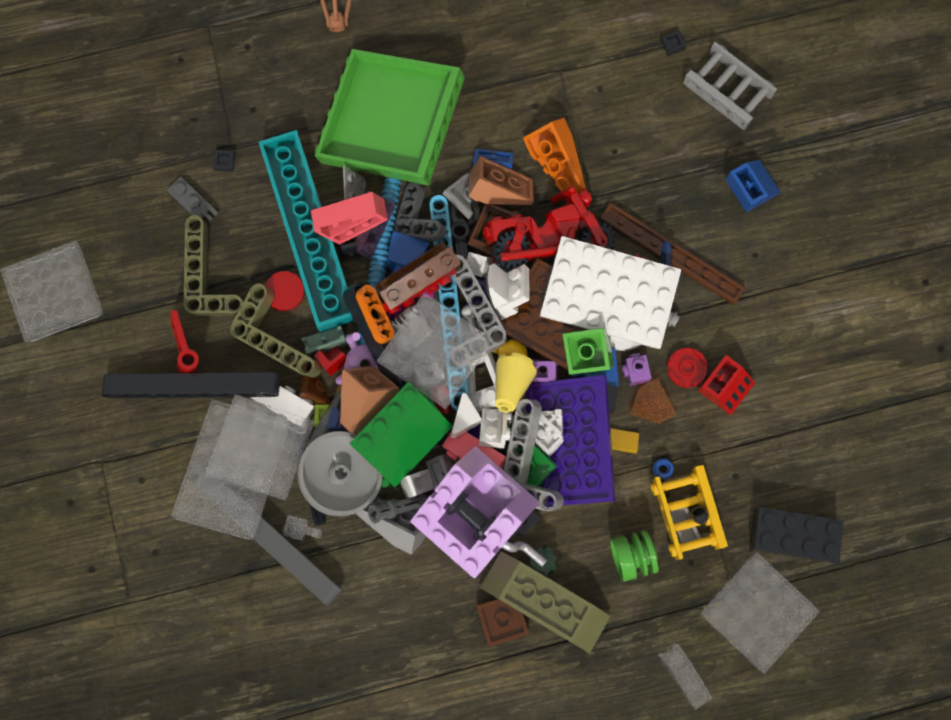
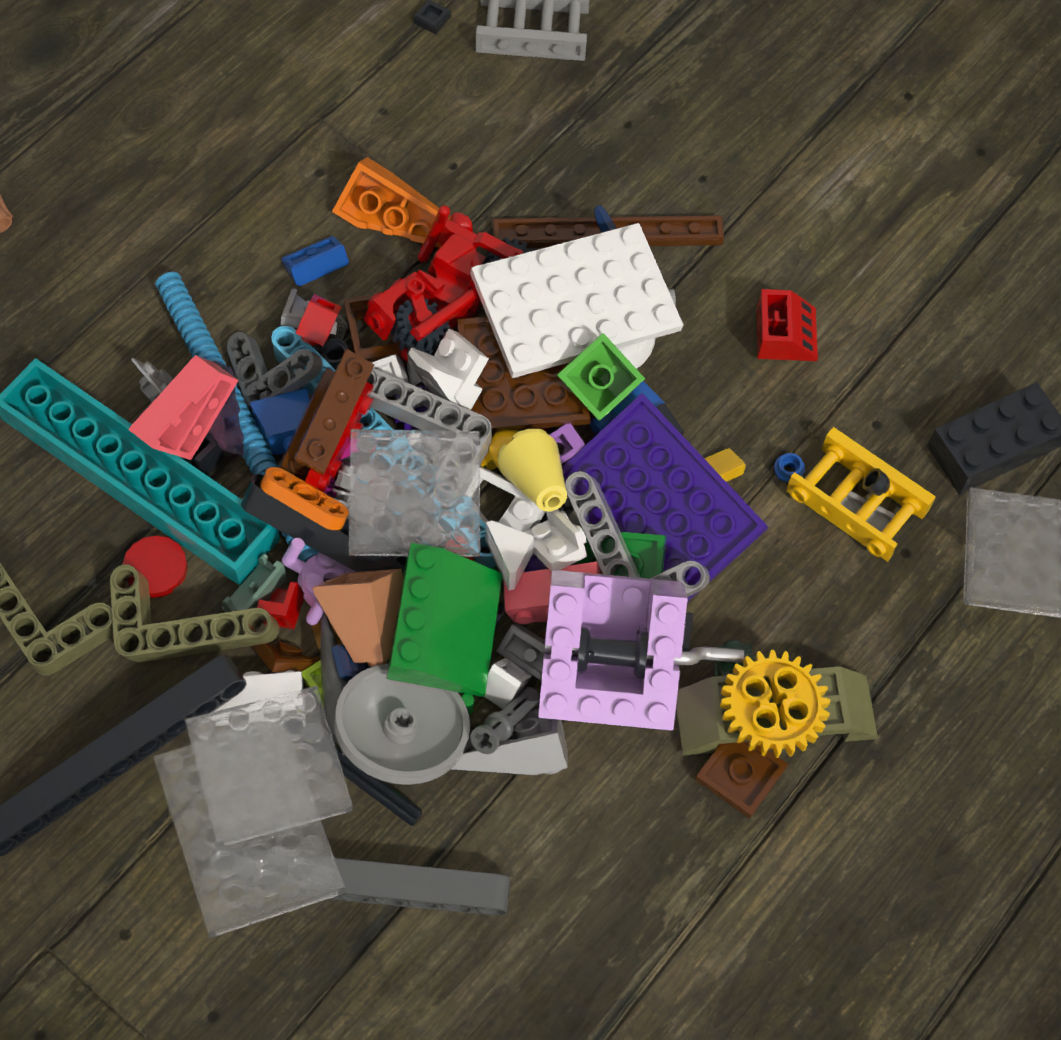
camera: 40 degrees left, 15 degrees down
red piece [170,310,199,373] -> none
clear plate [282,515,322,541] -> none
bright green panel [315,49,465,186] -> none
nougat slope [468,156,533,205] -> none
white slope [522,409,564,457] -> none
bright green wheel [610,530,658,582] -> none
medium lavender brick [622,353,652,386] -> none
clear orange slope [630,378,677,424] -> none
clear slope [658,643,712,710] -> none
red tile [666,348,708,388] -> none
blue slope [725,160,781,213] -> none
none -> red brick [295,294,342,346]
none -> yellow gear [720,650,830,758]

